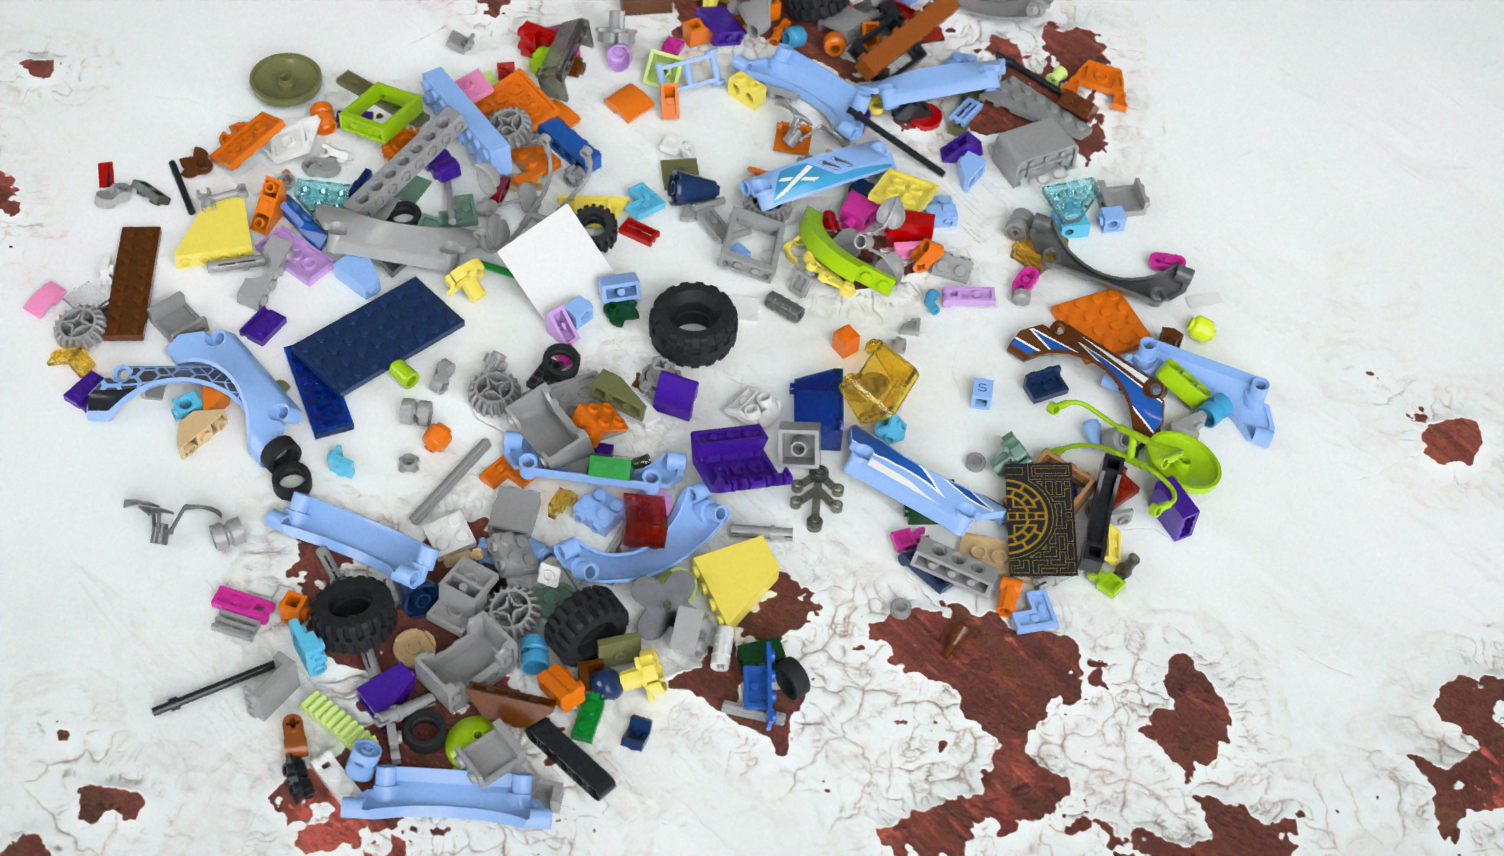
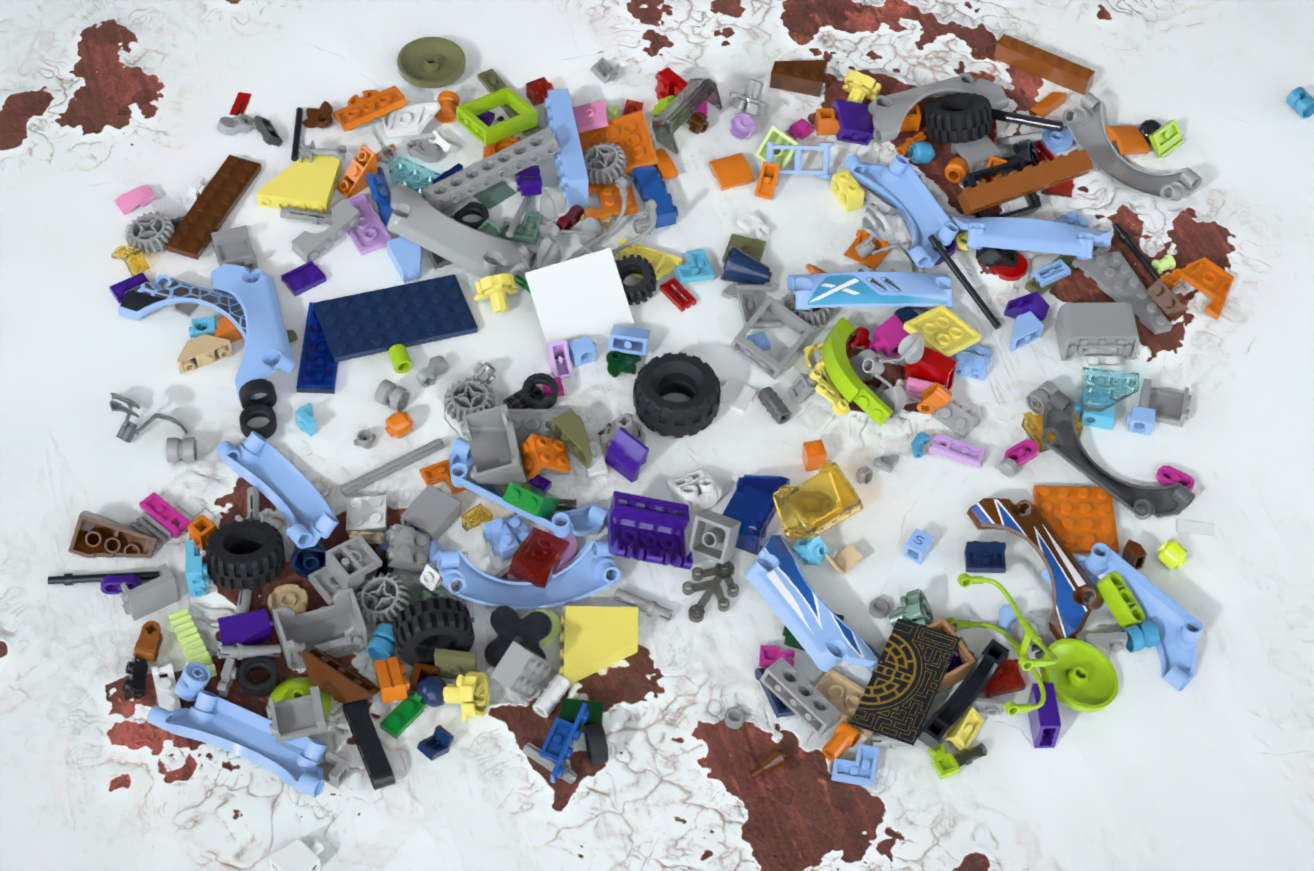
camera: 25 degrees right, 0 degrees up
none -> reddish brown wedge [68,510,158,558]
none -> dark purple plate [101,574,142,594]
none -> clear red brick [526,77,554,106]
none -> tan bracket [825,544,863,576]

